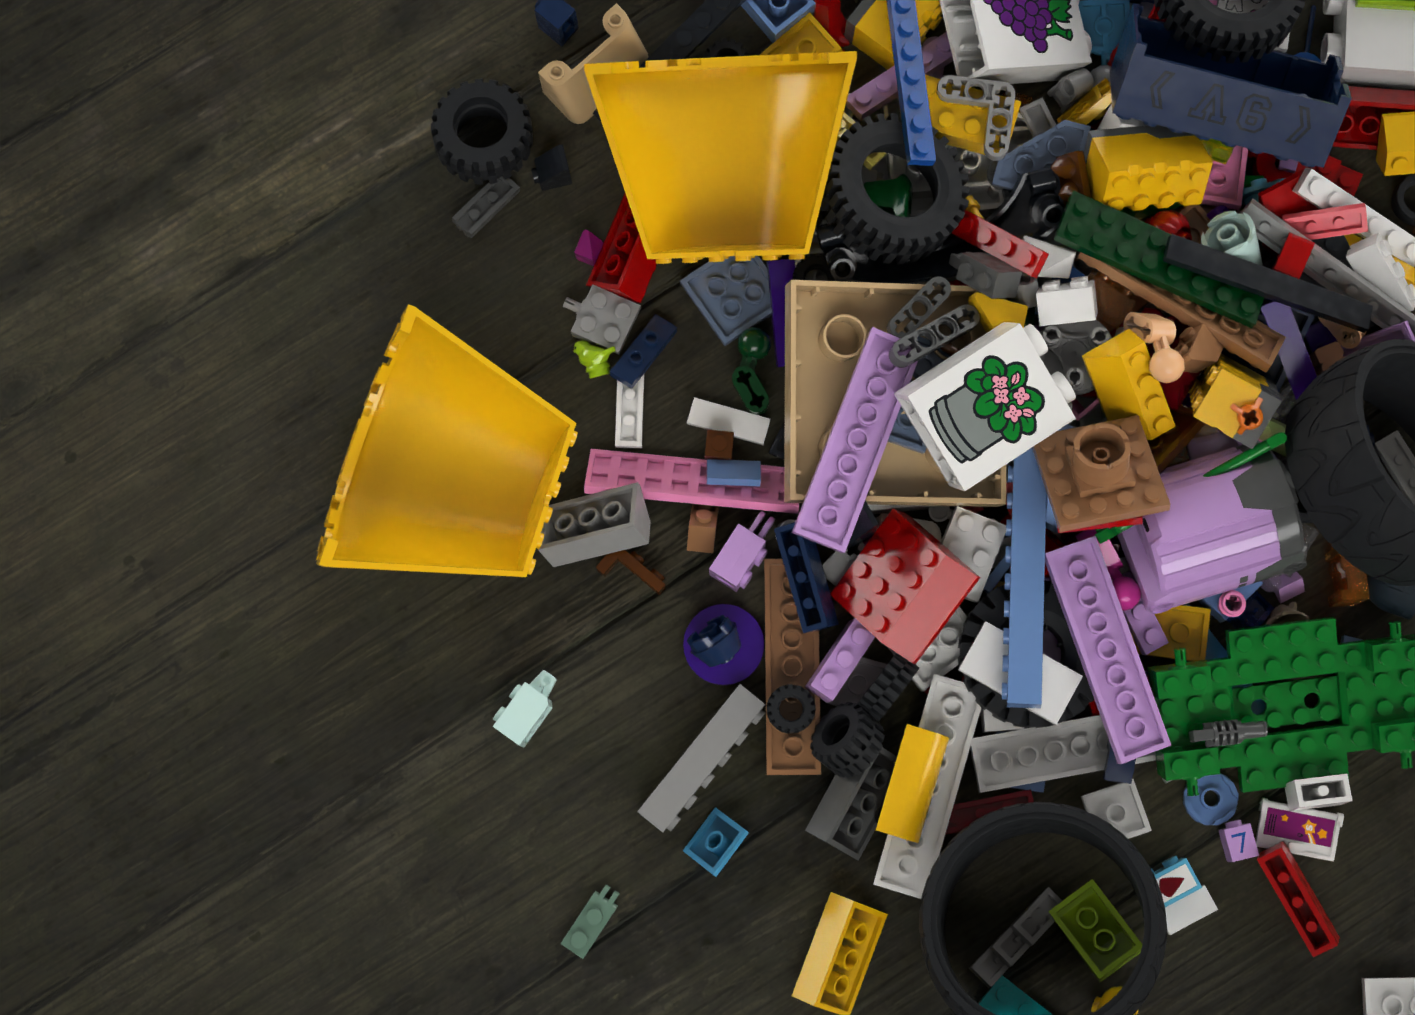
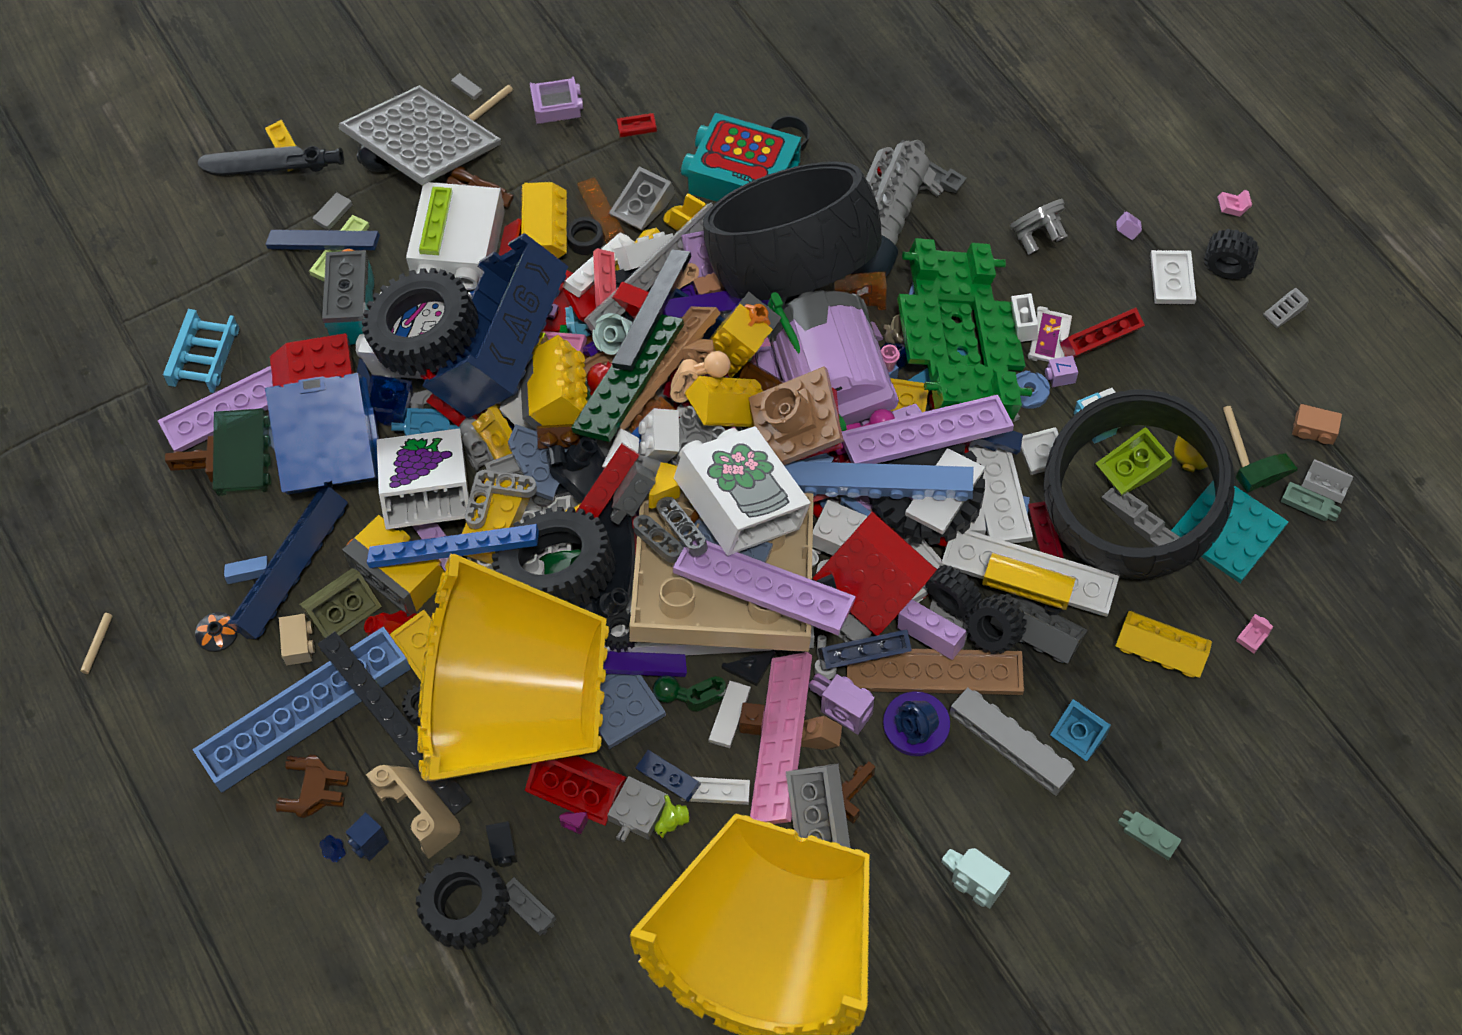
camera: 90 degrees left, 20 degrees down
medium blue tile [707,459,761,487] -> none
black tyre [767,684,816,734] -> none
dark grey hinge [1188,719,1268,747] -> none

